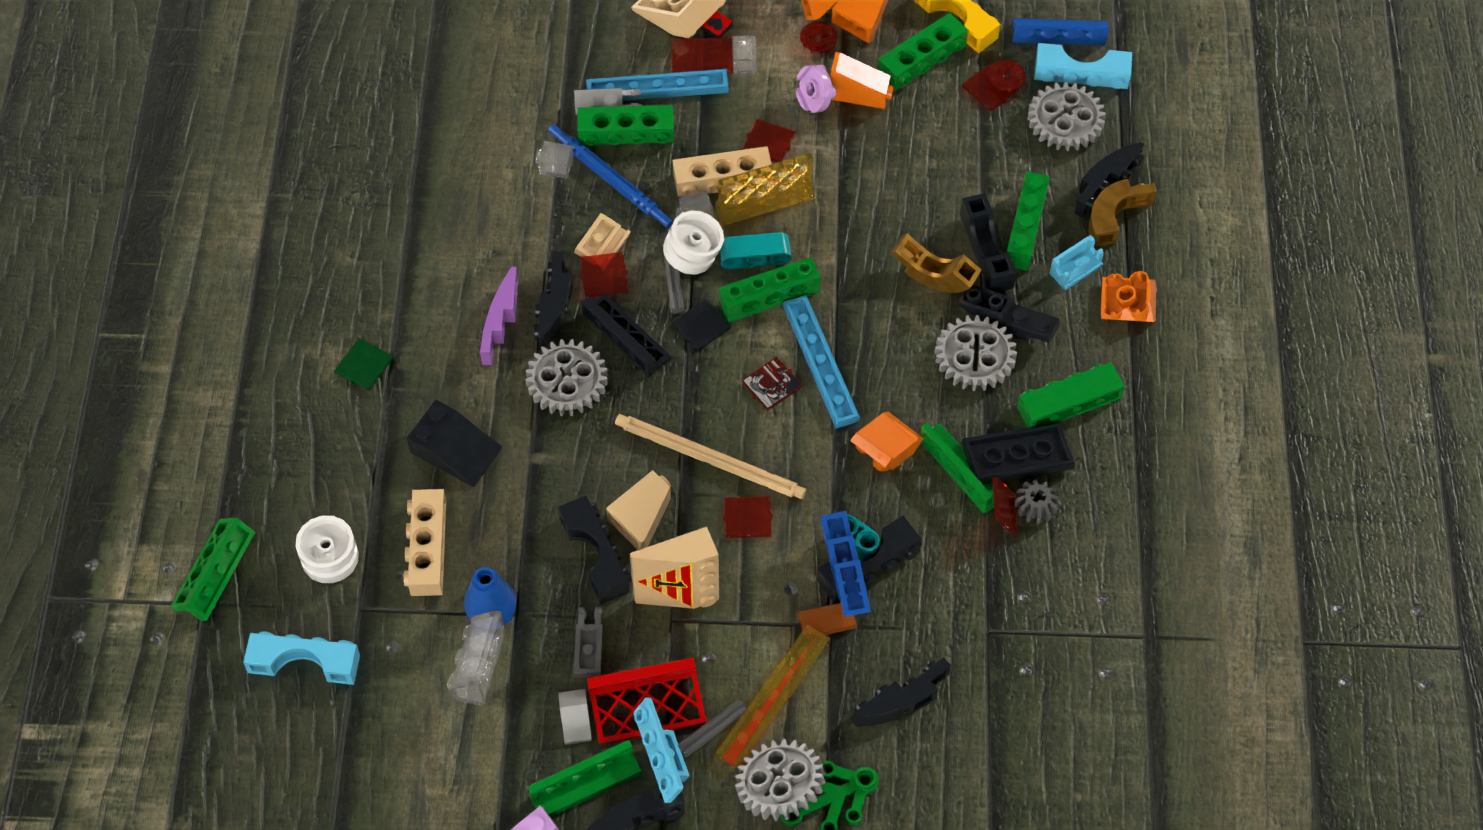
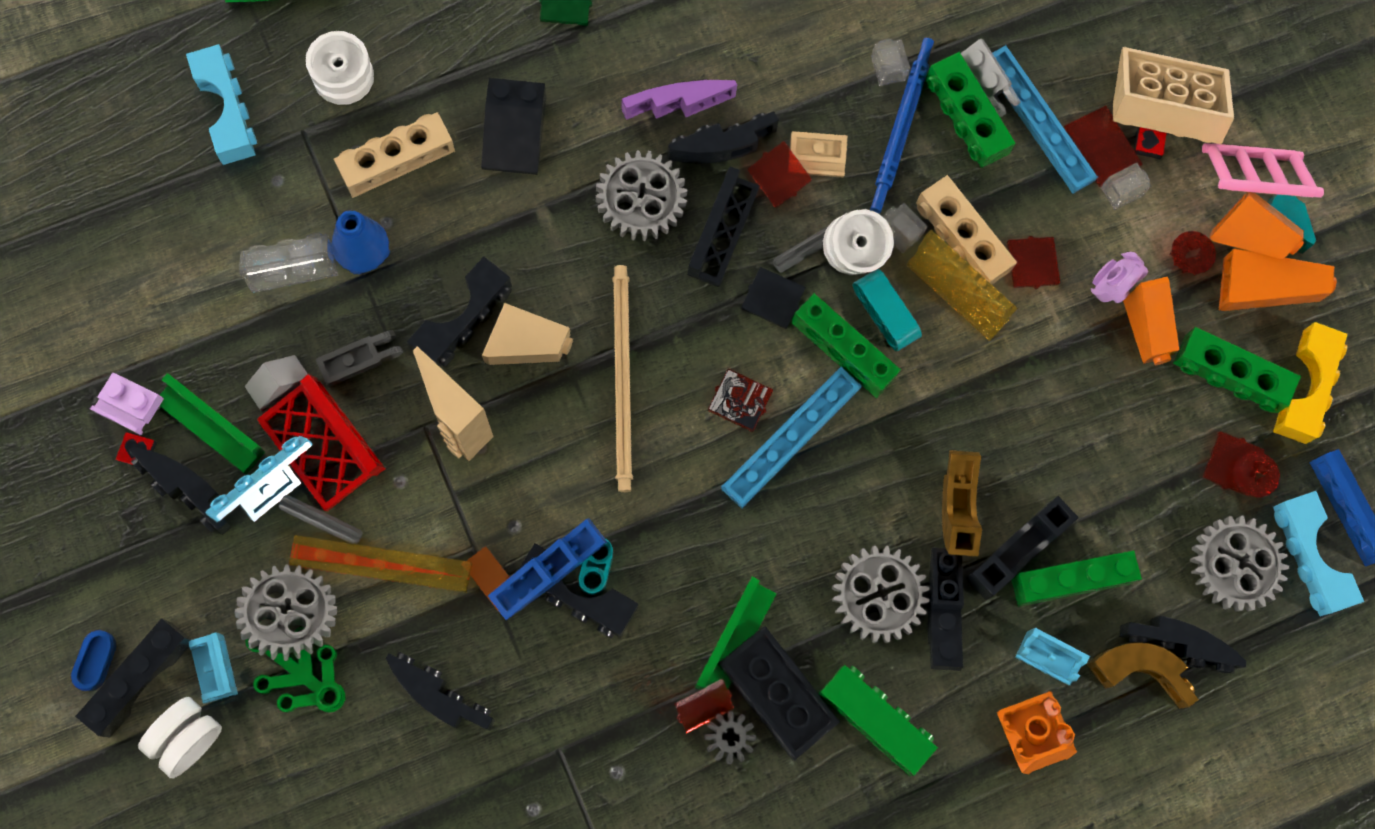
camera: 55 degrees right, 15 degrees up
clear red piece [723,496,773,538] -> none
orange slope [850,412,923,472] -> none

